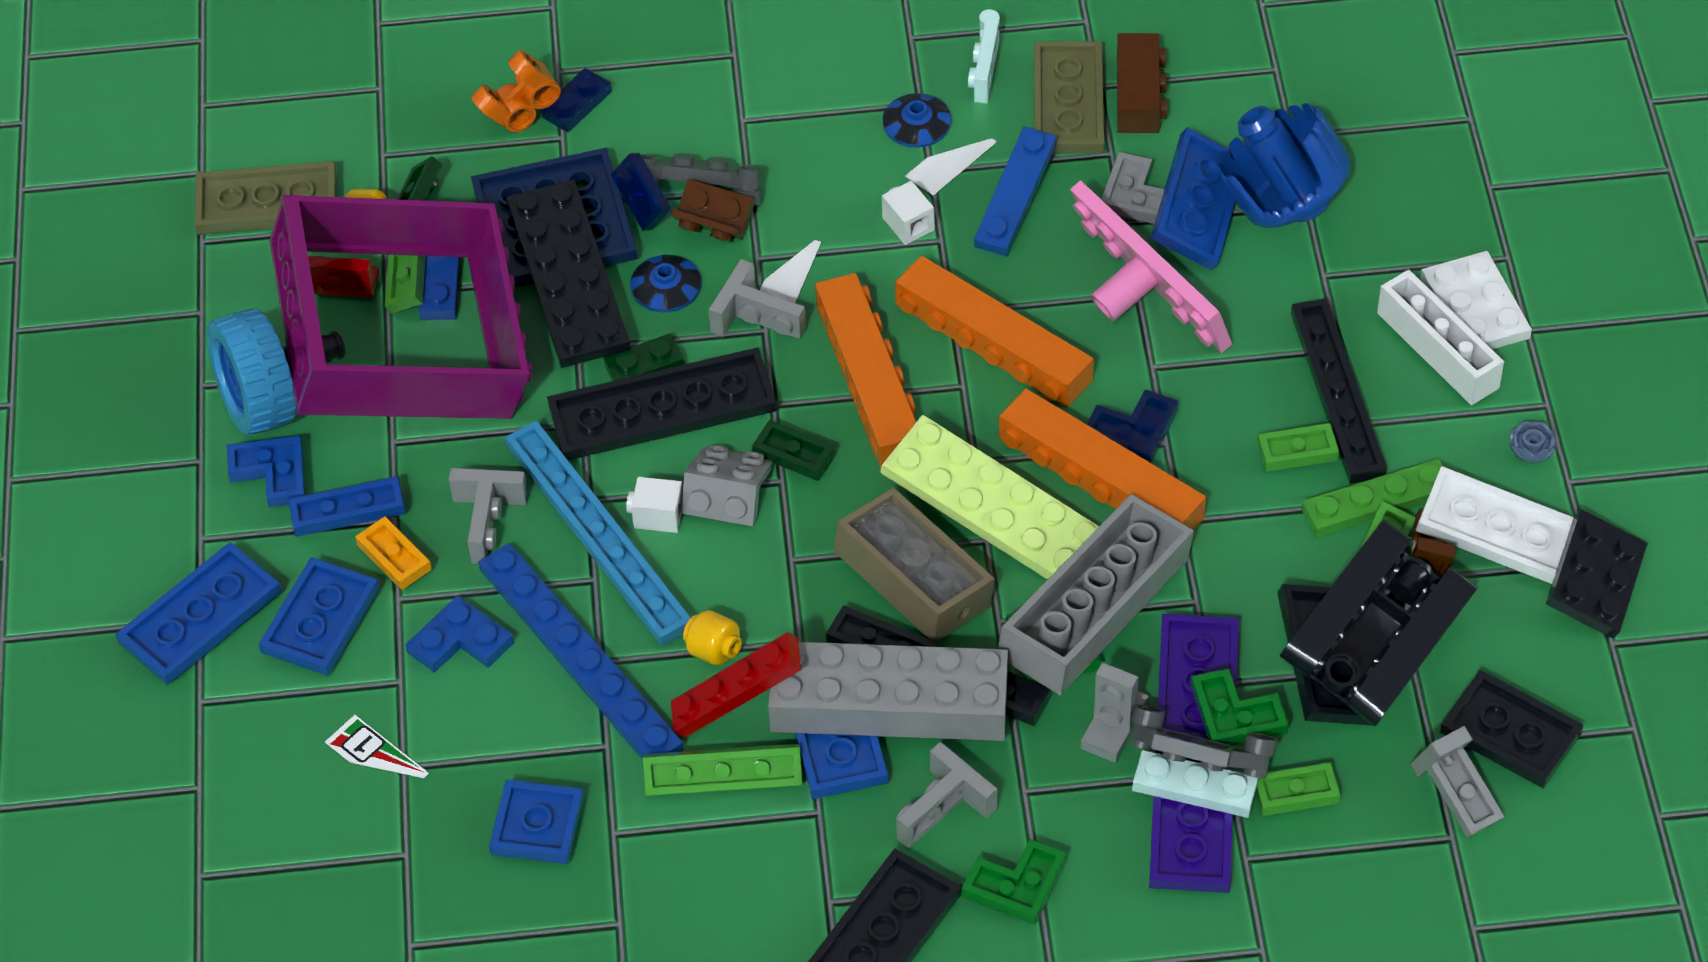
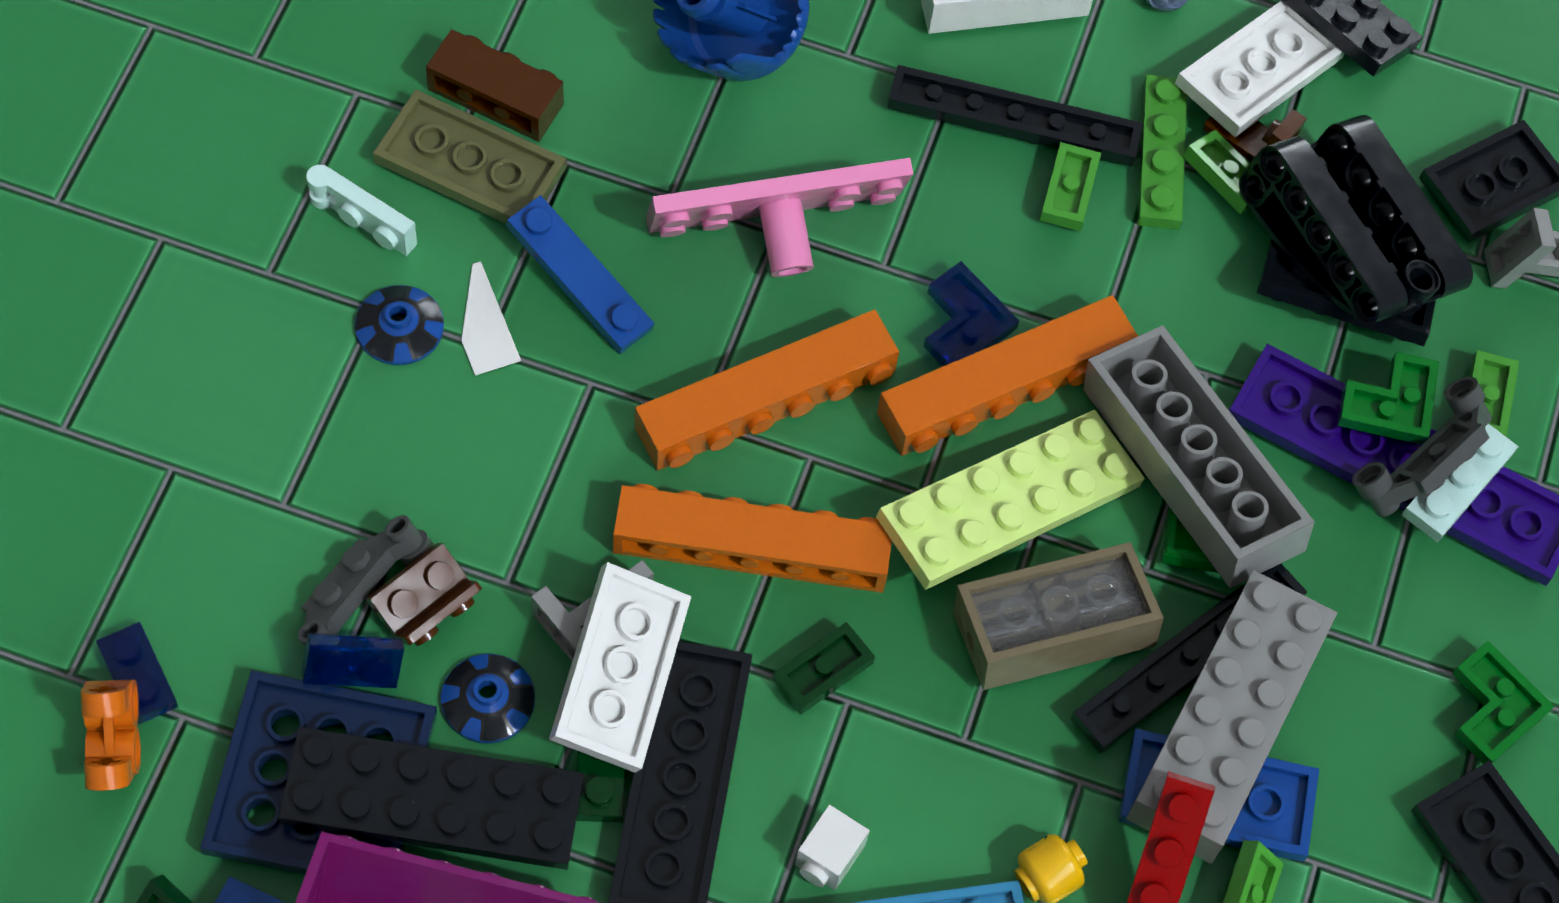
camera: 75 degrees left, 10 degrees up
light grey bracket [681,445,773,527] -> none
white sticker [760,240,821,303] -> none
white brick [882,181,935,245] -> none
light grey bracket [896,742,997,849] -> none
light grey bracket [1081,662,1149,763] -> none
light grey plate [1101,152,1164,224] -> none
blue plate [1150,127,1235,270] -> none
none -> white plate [549,562,691,773]

